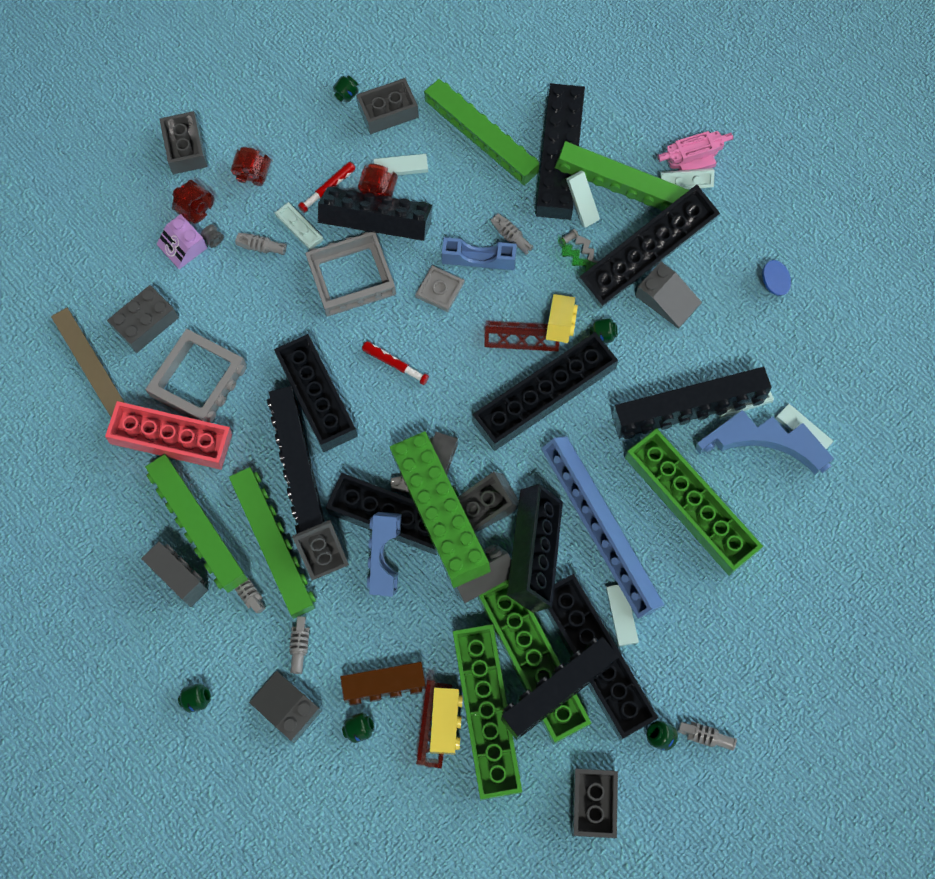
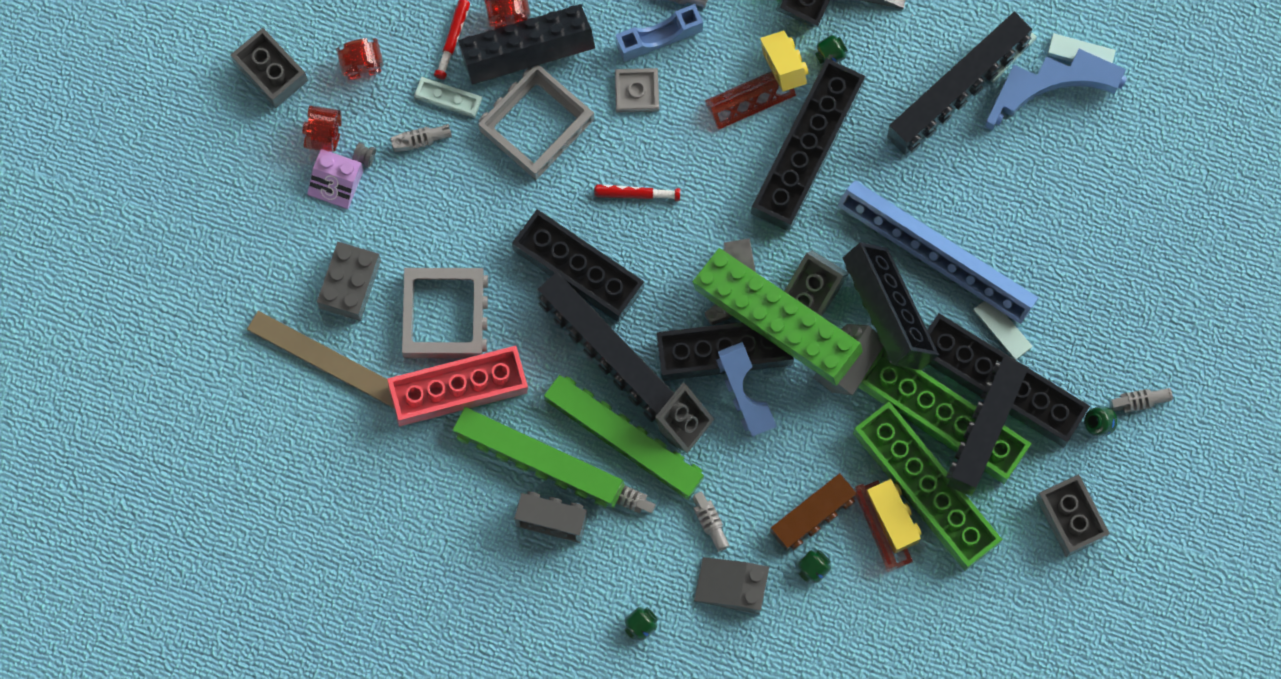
camera: 30 degrees left, 5 degrees up
bright green brick [625,429,763,576] -> none

